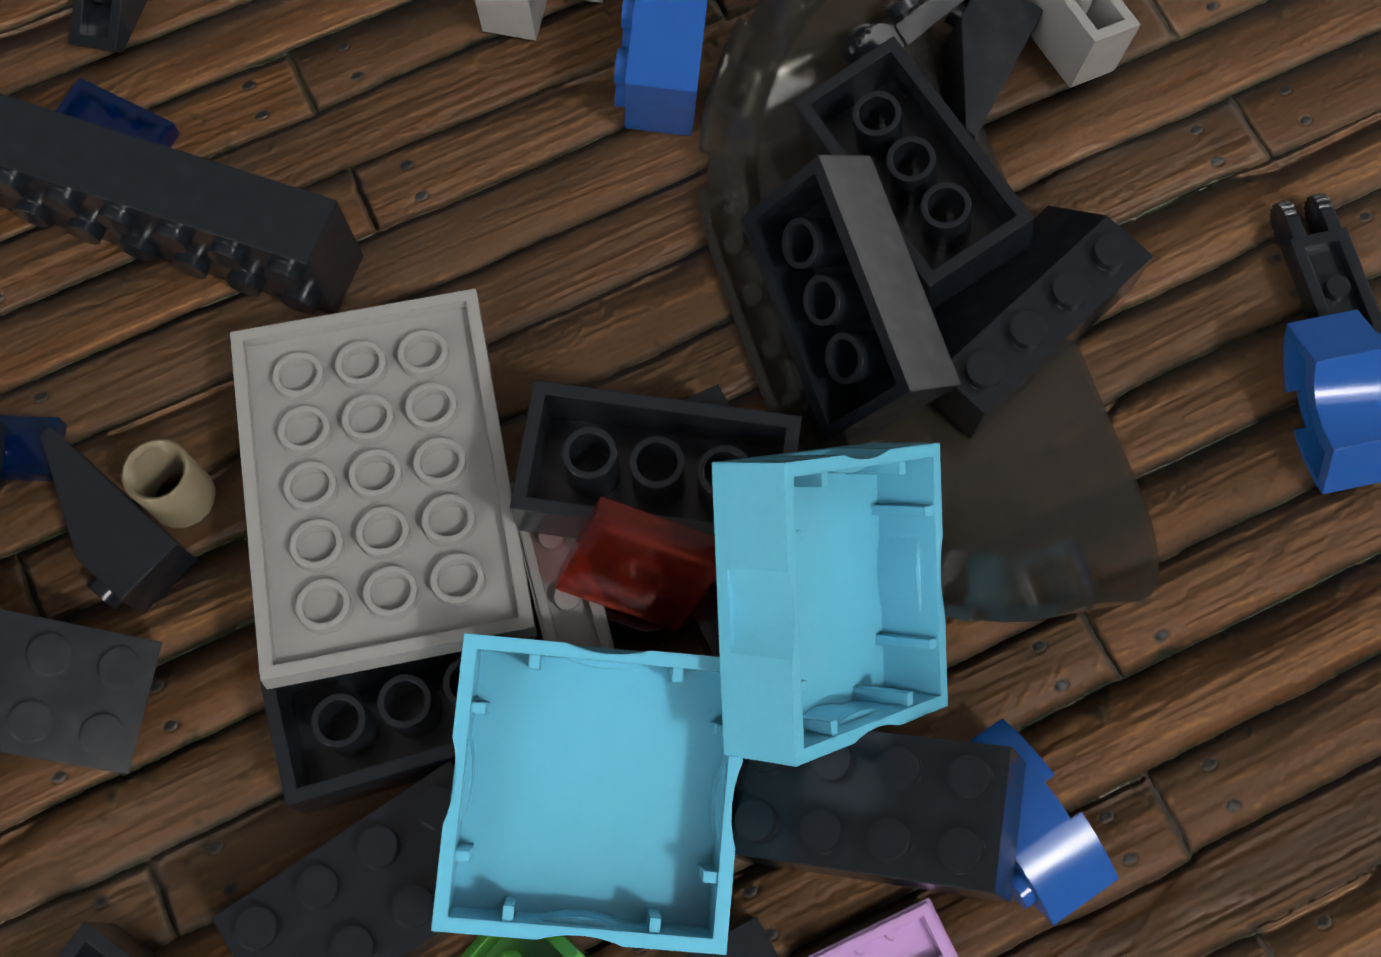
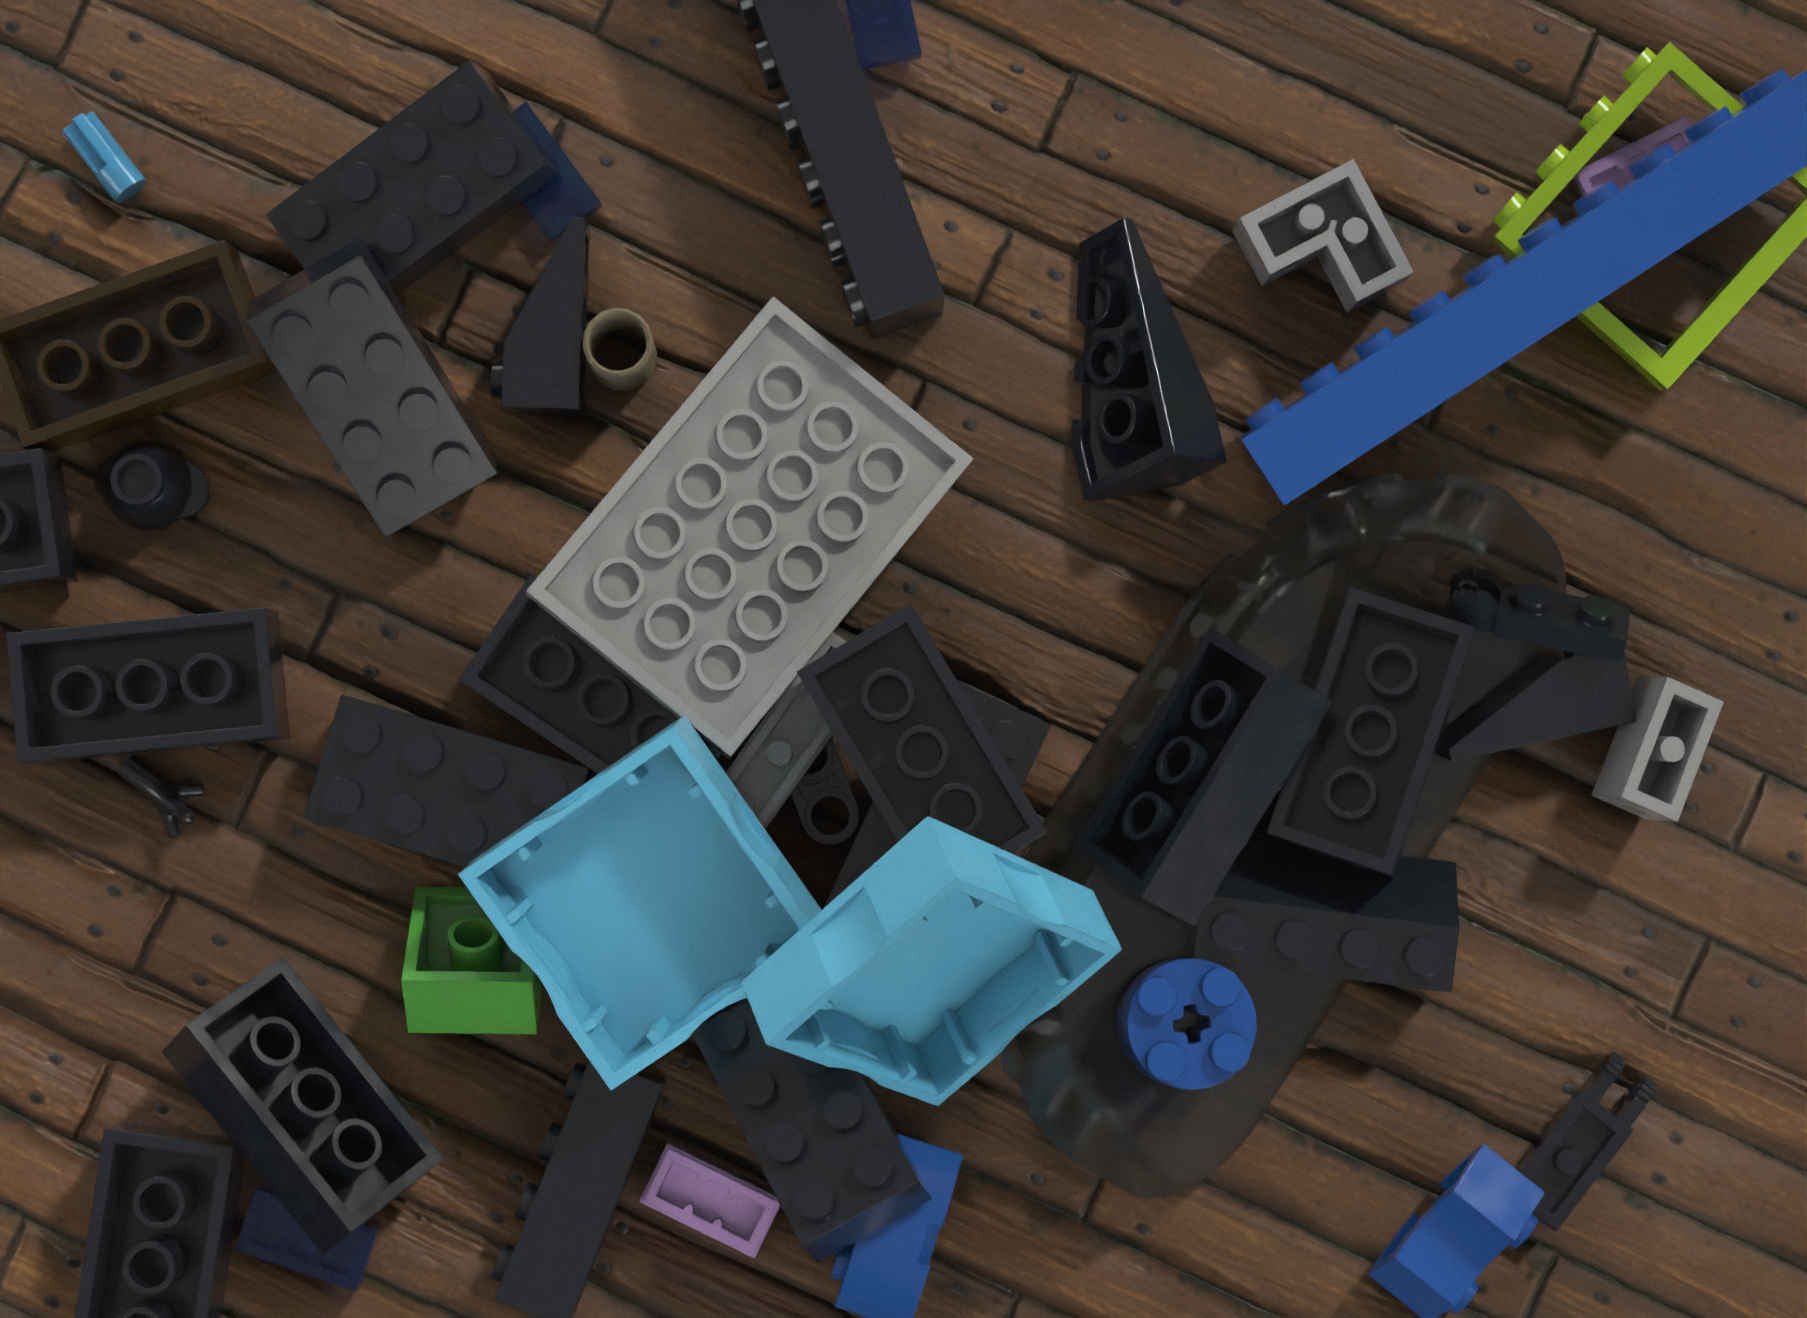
camera: 45 degrees right, 15 degrees up
clear red tile [555,496,716,630] -> none
none -> black wedge [1072,218,1227,502]
none -> blue brick [1117,958,1257,1090]

